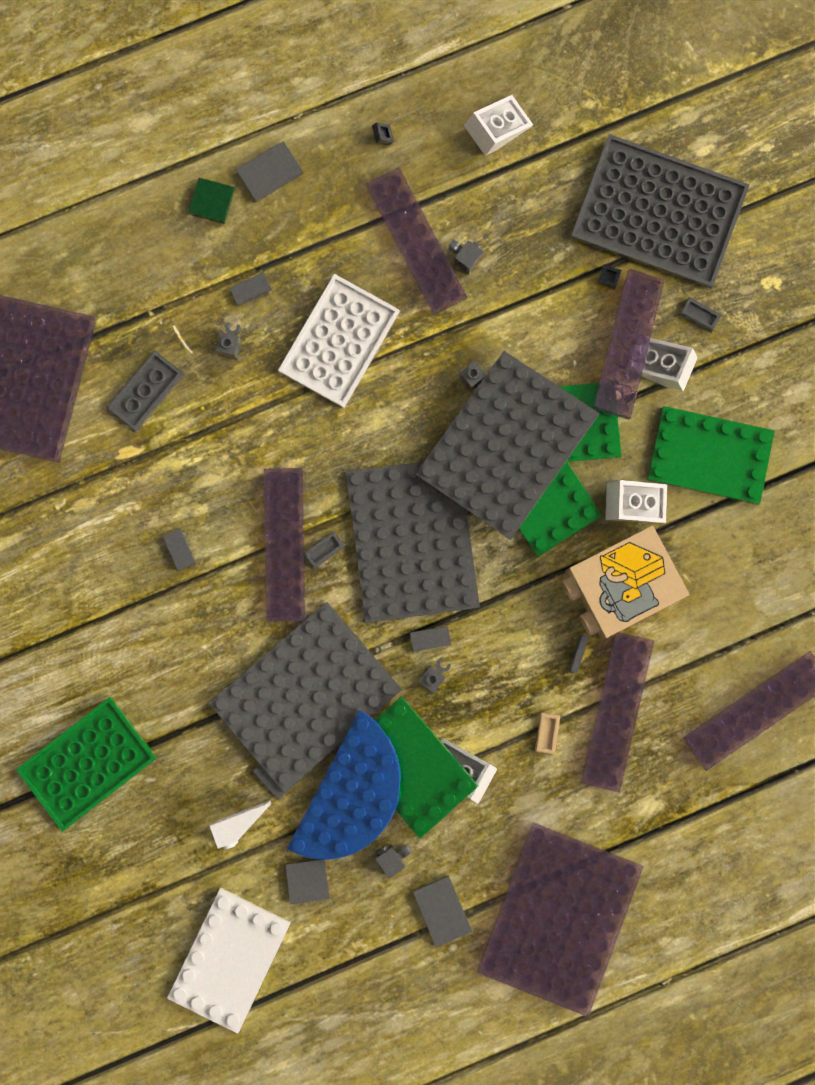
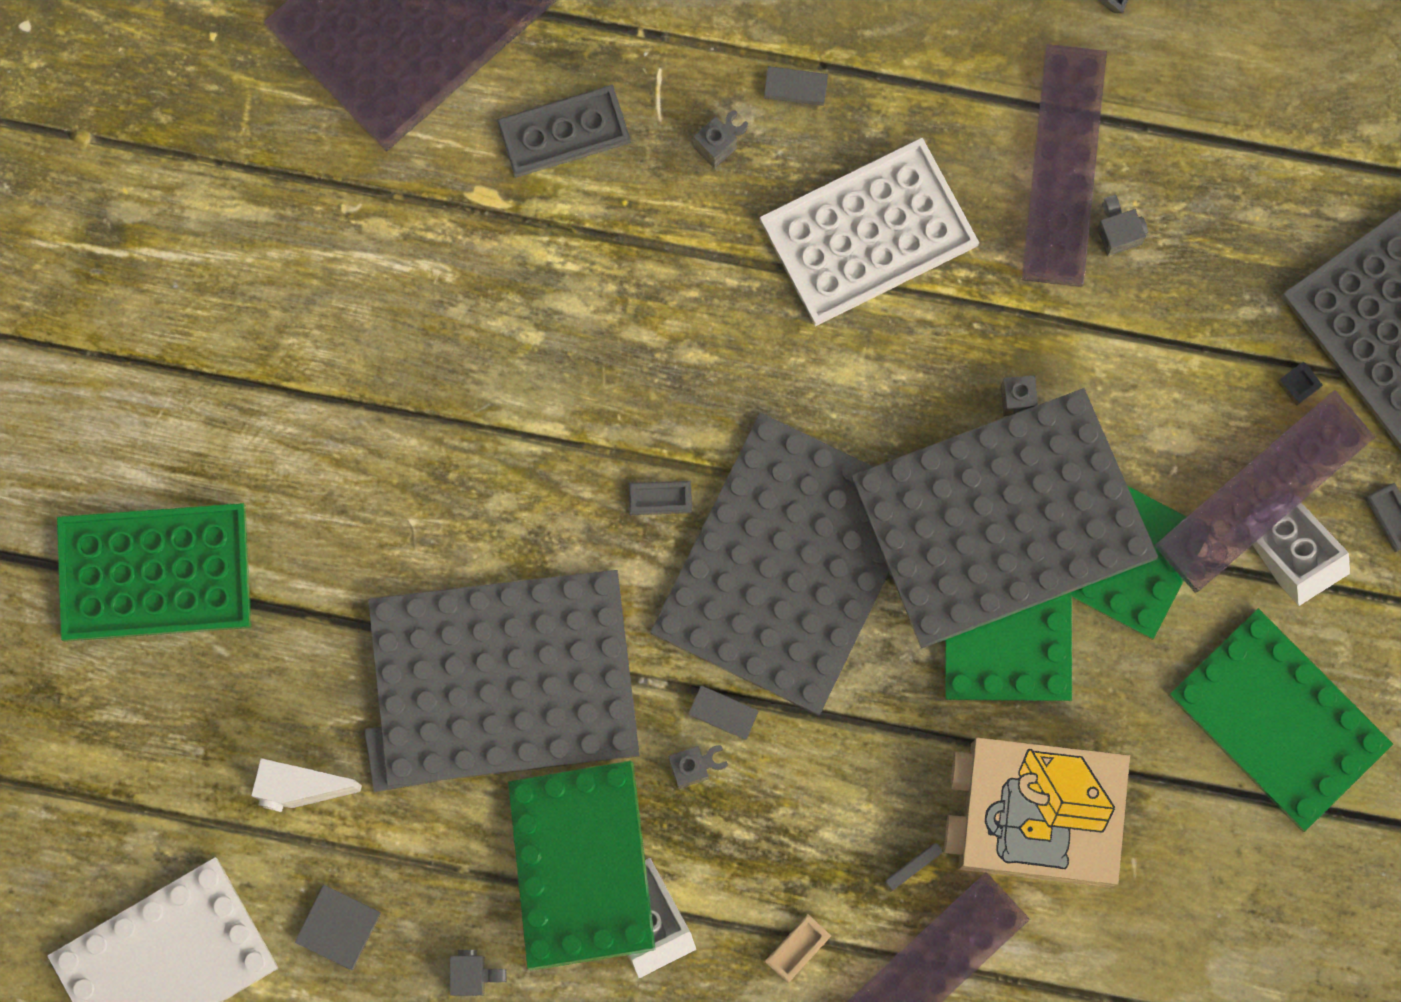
camera: 35 degrees right, 5 degrees down
dark grey tile [163,528,197,571] -> none
plate [264,468,306,622] -> none
blue plate [287,710,401,860] -> none
white slope [464,95,533,156] -> none
white slope [605,480,667,523] -> none

